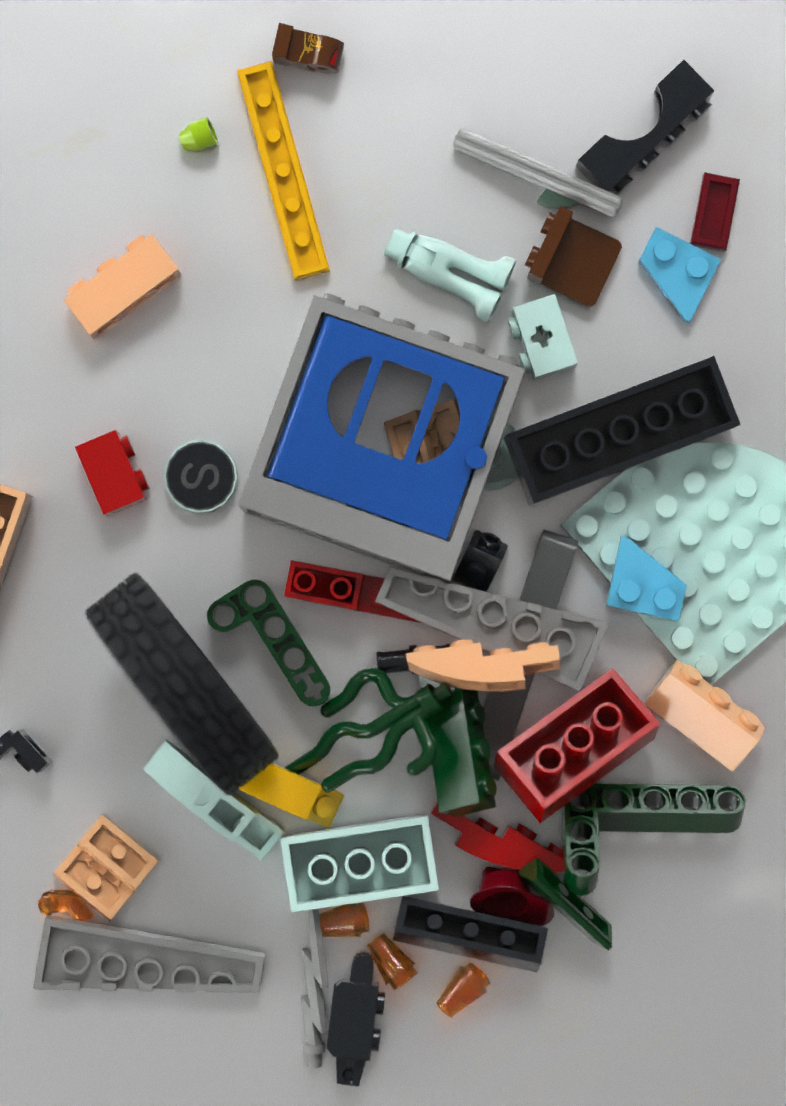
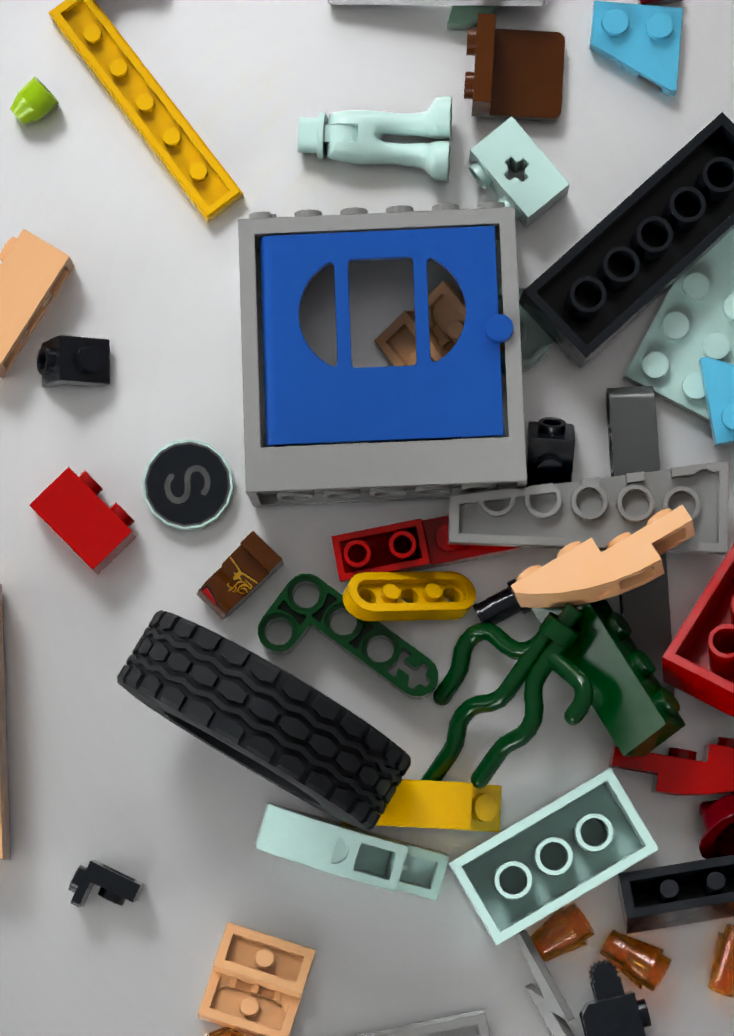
camera: 15 degrees left, 5 degrees down
none -> black bracket [37,335,110,388]
none -> reddish brown leg [196,531,284,620]
none -> yellow plate [342,571,476,621]

